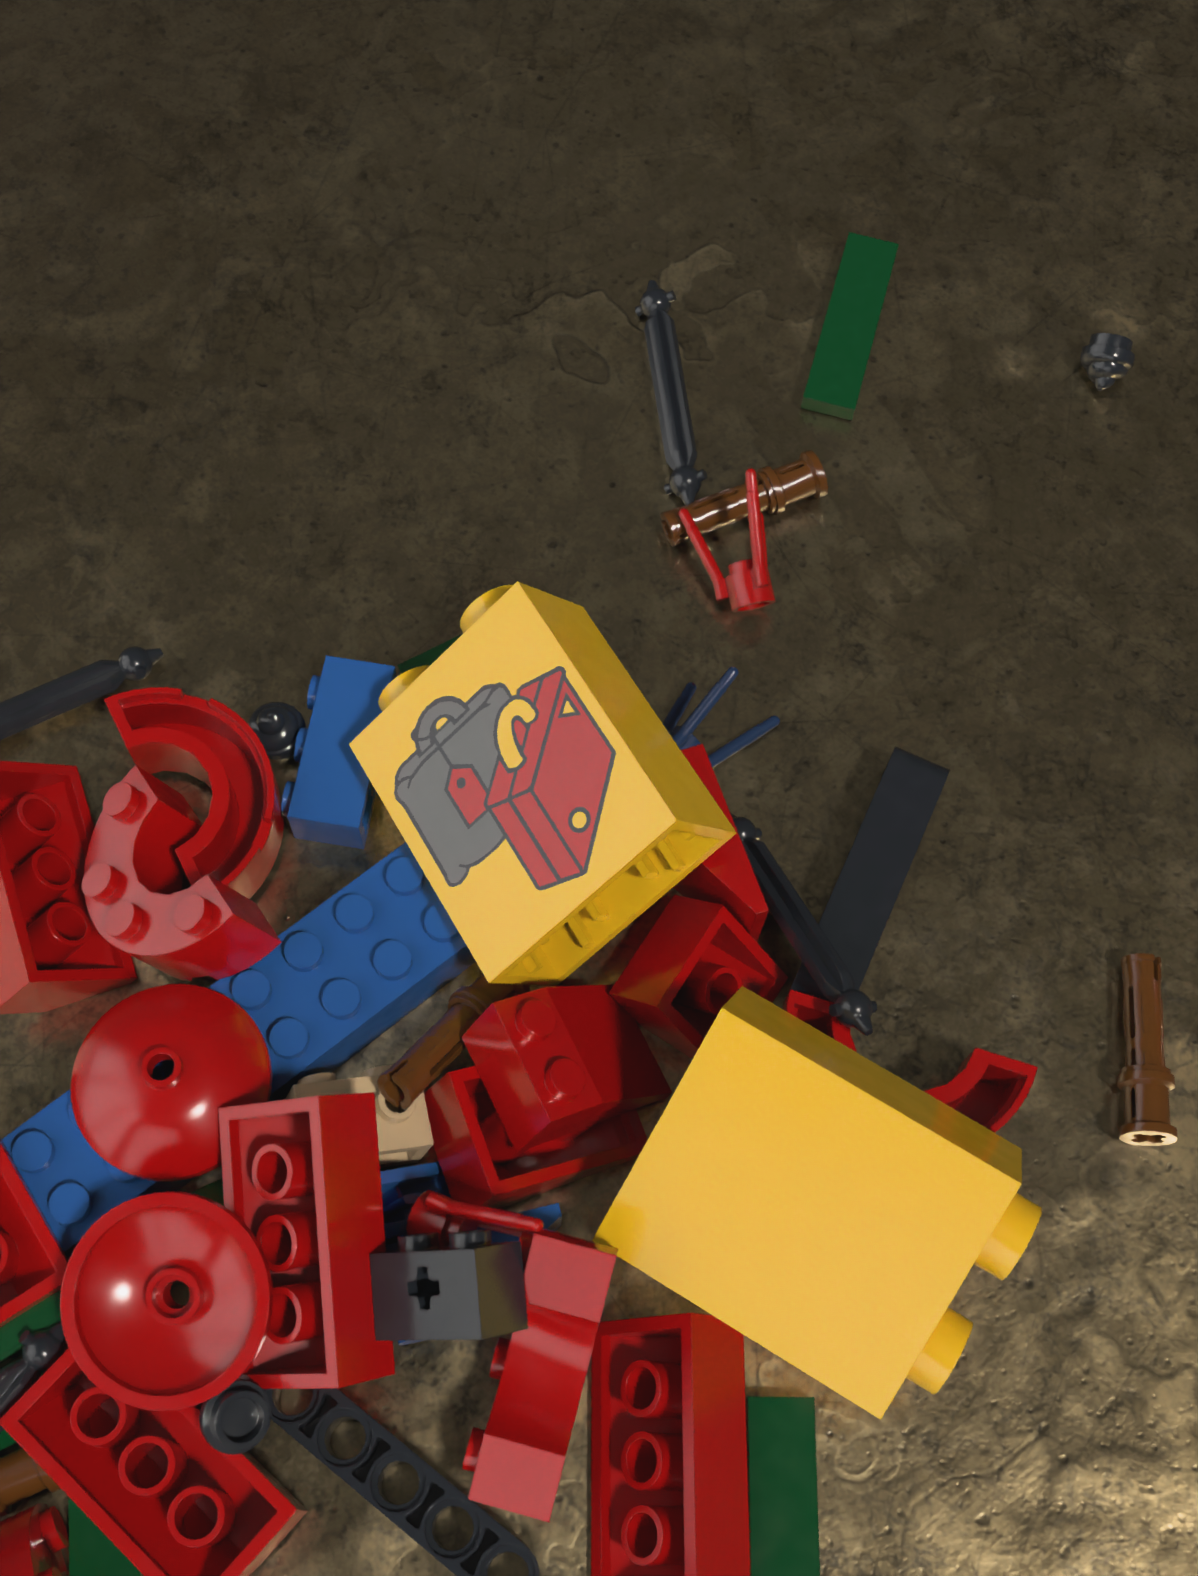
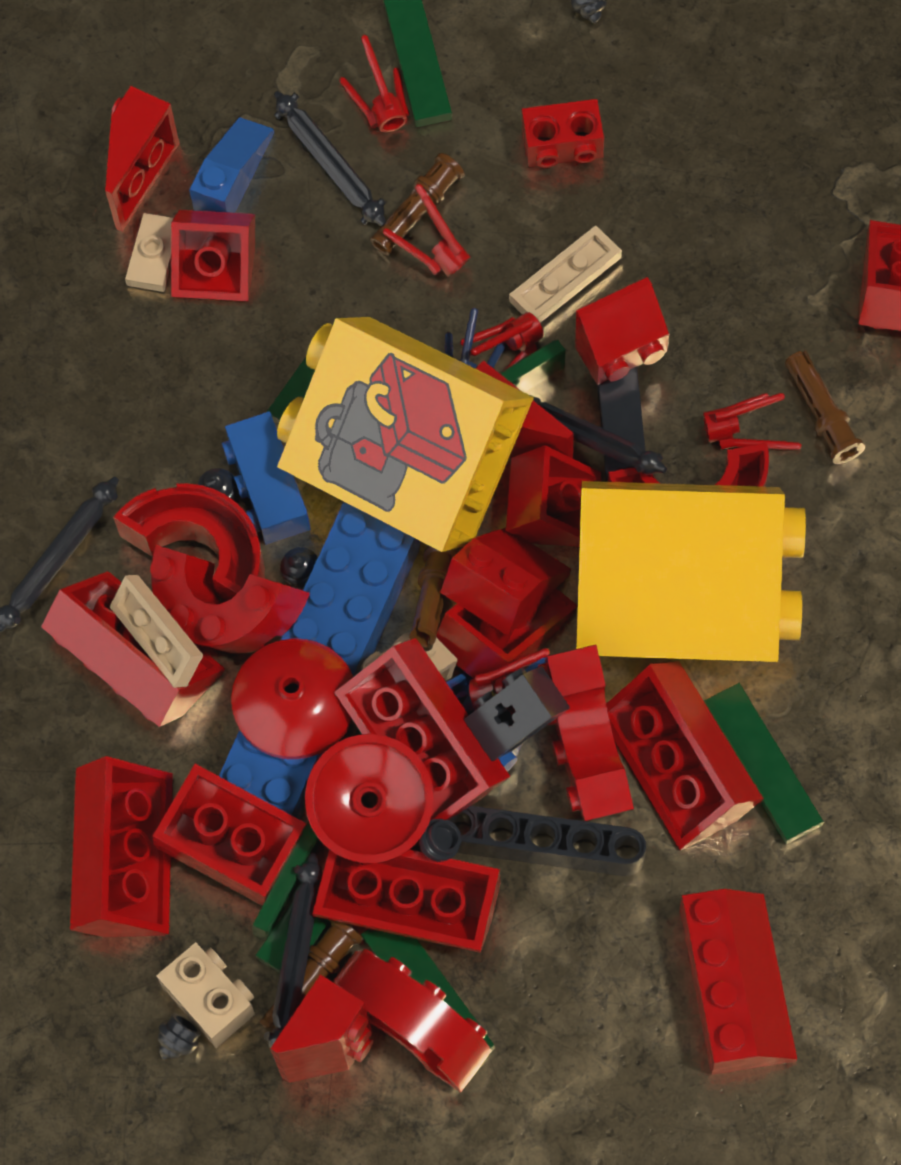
camera: 20 degrees left, 0 degrees up
none -> red slope [105,86,180,232]
none -> tan plate [110,575,203,688]
none -> tan plate [125,213,173,292]
none -> red slope [171,210,255,301]
none -> blue slope [189,117,275,213]
none -> black plate [280,547,318,588]
none -> red plant [339,35,410,132]
none -> red plant [460,312,544,372]
none -> dark green tile [500,339,566,392]
none -> tan plate [509,225,622,323]
none -> red brick [522,99,604,168]
none -> red slope [575,277,669,385]
none -> red plant [703,393,801,450]

